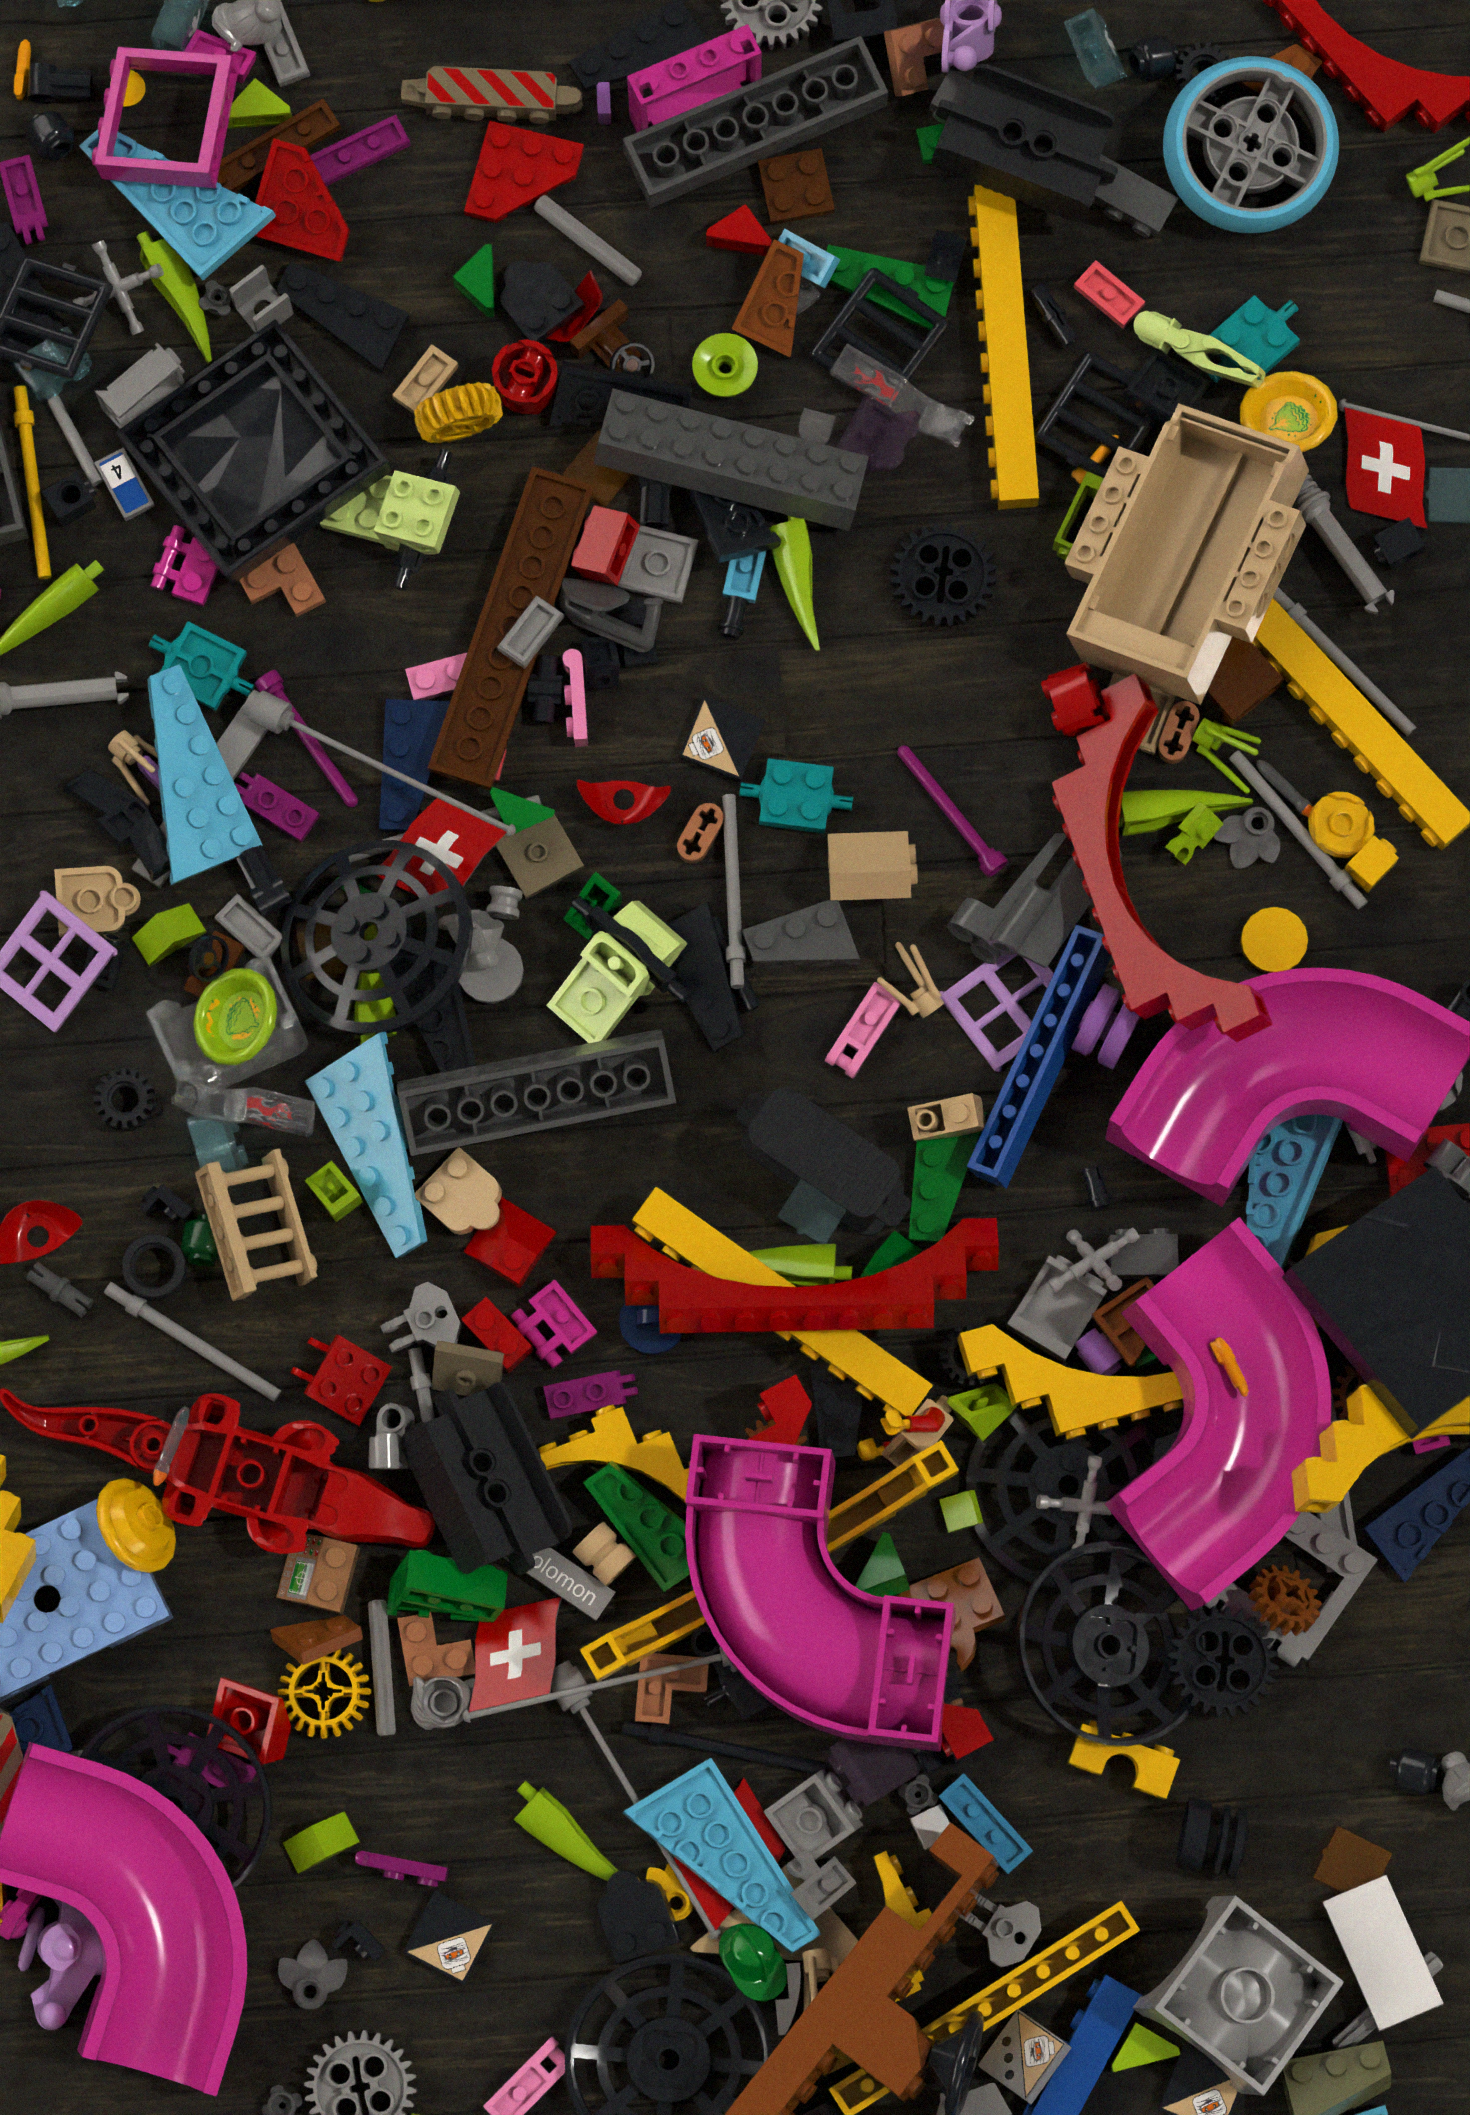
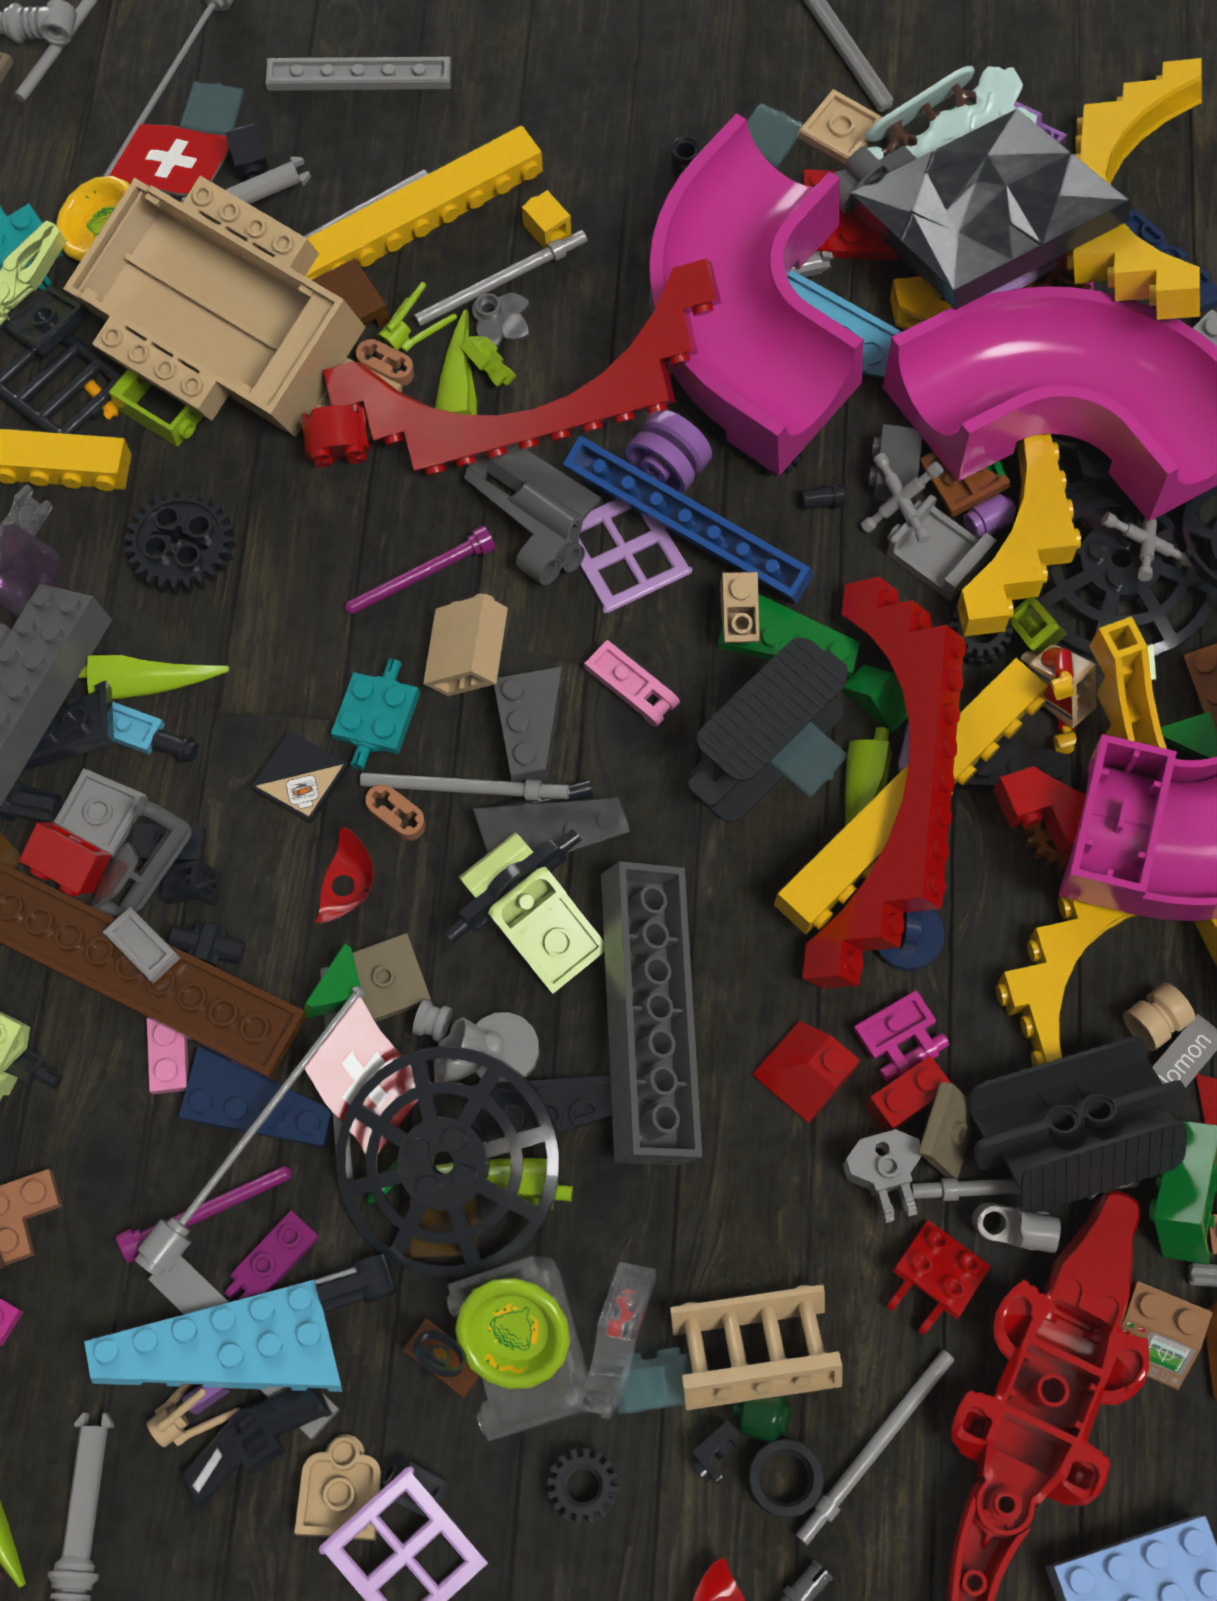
camera: 80 degrees left, 10 degrees down
yellow piece [96,1478,176,1573] -> none
lime slope [132,903,206,967] -> none
teal plate [149,621,255,711] -> none
clear light blue piece [153,1406,190,1486] -> none
light grey tile [214,893,283,964] -> none
medium azure wing [305,1032,427,1258] -> none
lime slope [305,1160,363,1222] -> none
tan plate [415,1147,502,1235] -> none
magenta hinge [543,1370,639,1421] -> none
bright pink plate [562,649,588,747] -> none
green slope [563,872,622,940] -> none
green wing [583,1461,690,1592] -> none
tan plant [877,942,944,1018] -> none
light orange piece [1209,1337,1249,1397] -> none
yellow tile [1240,907,1308,973] -> none
dark grey piece [1257,760,1313,818] -> none
yellow tile [1308,792,1375,858] -> none

